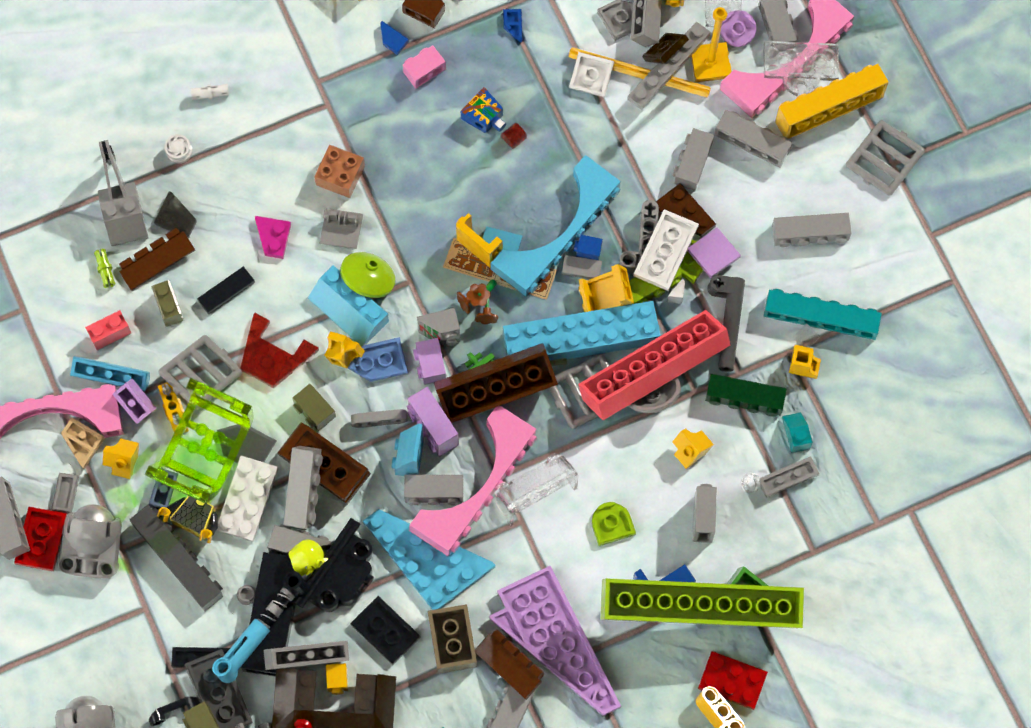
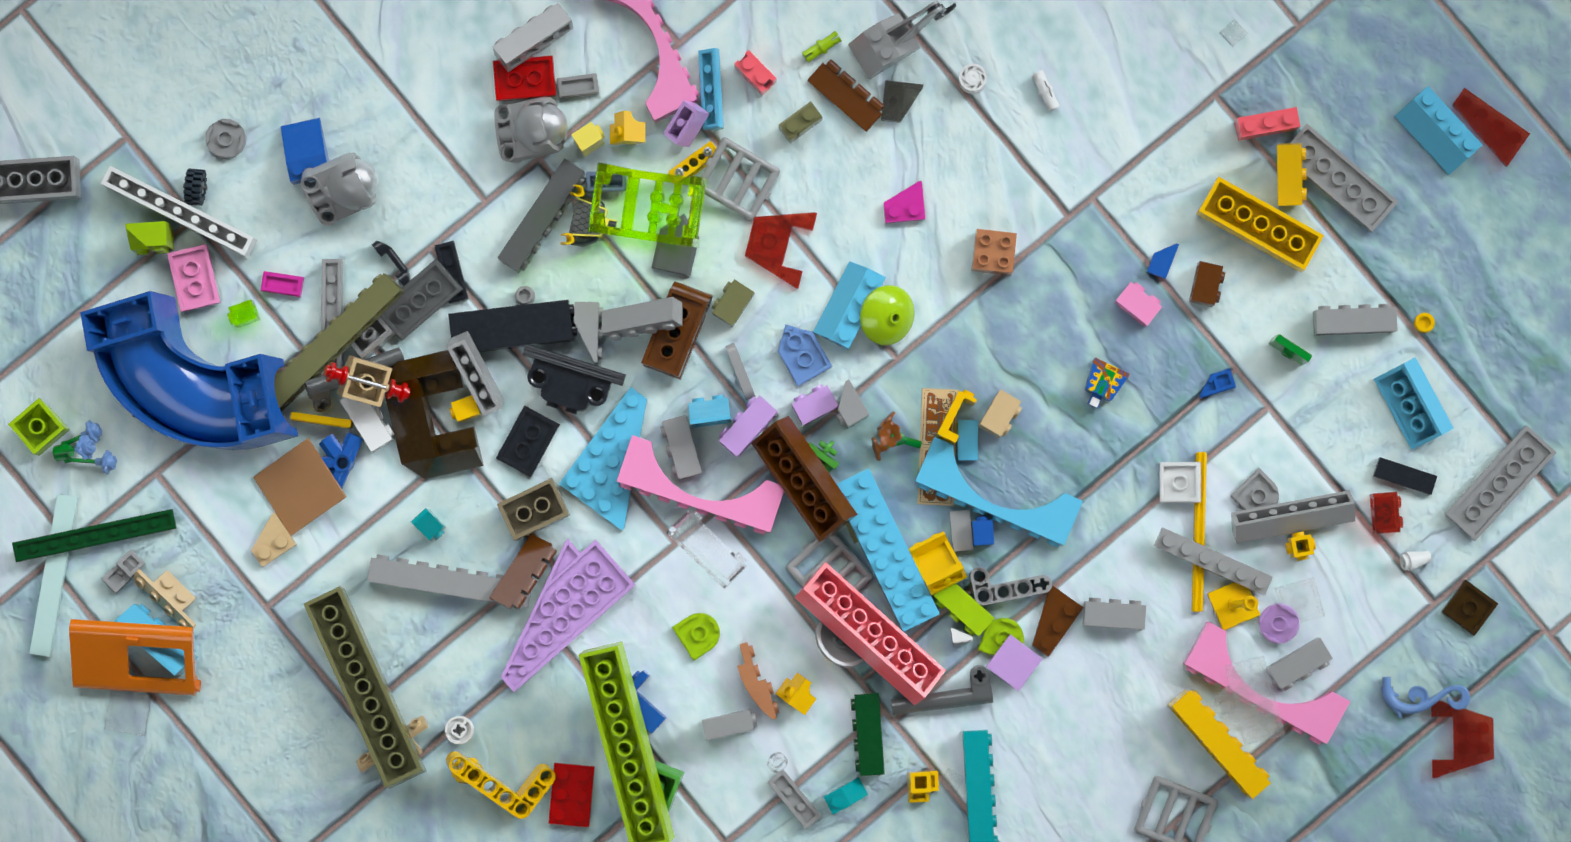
camera: 75 degrees right, 15 degrees up
tan wing [61,417,105,469] -> none
black tile [197,266,255,315] -> none
piece [212,571,308,683] -> none
white plate [217,456,278,542] -> none
neon yellow helmet [288,539,328,576] -> none
light grey hinge [320,208,363,249] -> none
yellow brick [324,331,365,368] -> none
clear red brick [501,123,527,149] -> none
white plate [633,209,699,291] -> none
dark brown tile [642,33,689,64] -> none
light grey brick [714,110,792,168] -> none
light grey brick [772,213,852,247] -> none
none -> light yellow brick [571,121,605,157]
none -> nougat slope [737,642,779,719]
none -> tan brick [978,389,1022,439]

